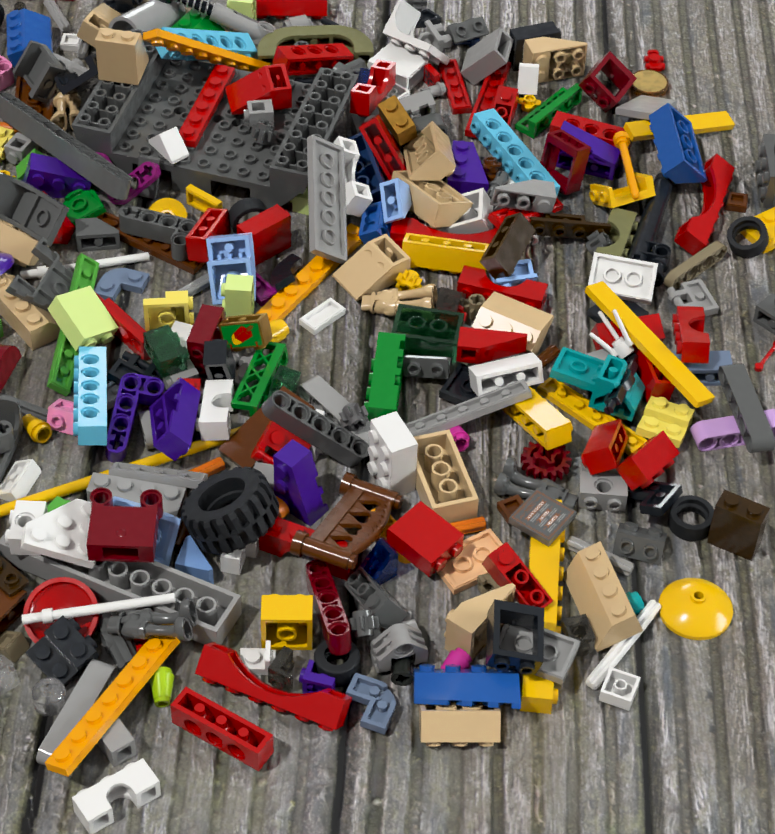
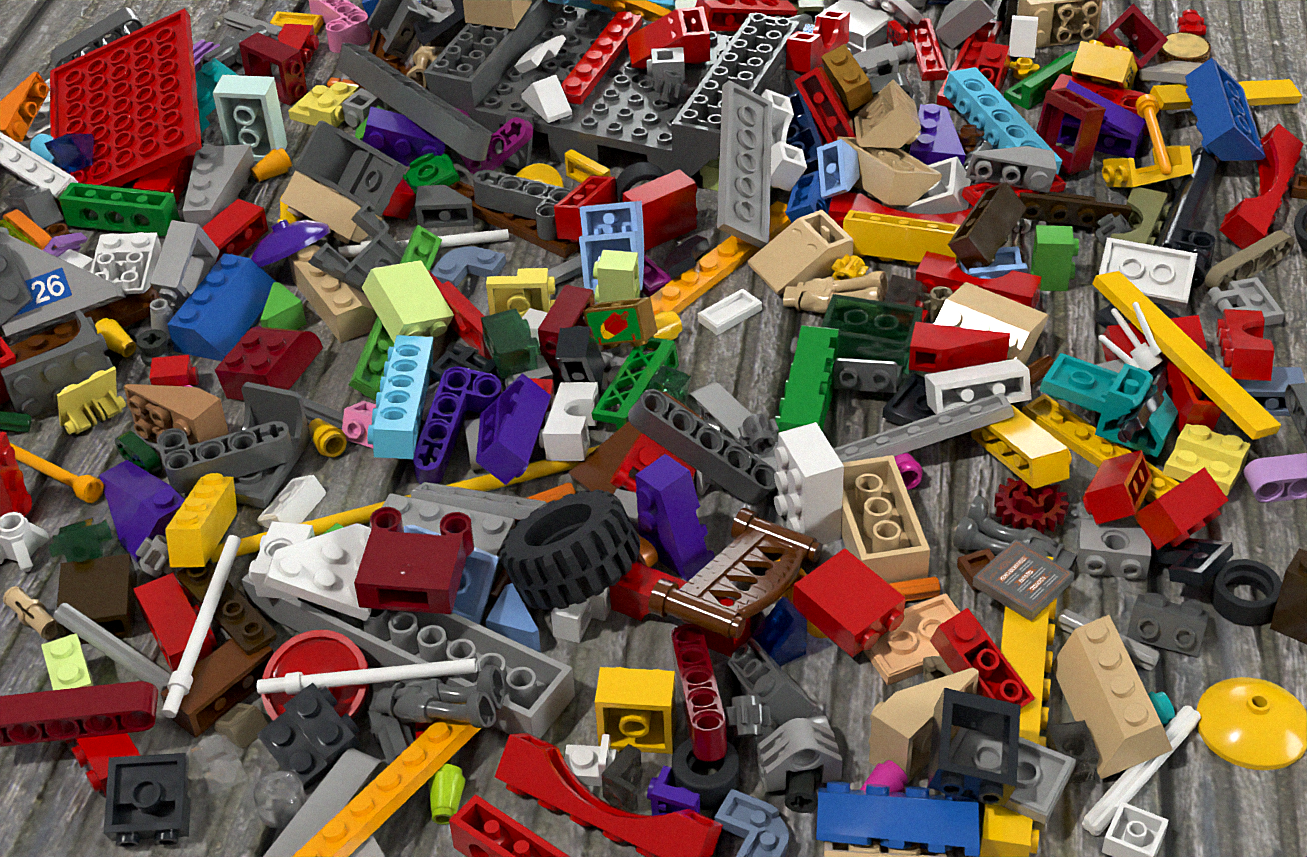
camera: 10 degrees right, 5 degrees down
none -> white slope [514,35,566,73]
none -> bright green brick [1030,225,1079,291]
none -> yellow brick [1071,40,1138,90]

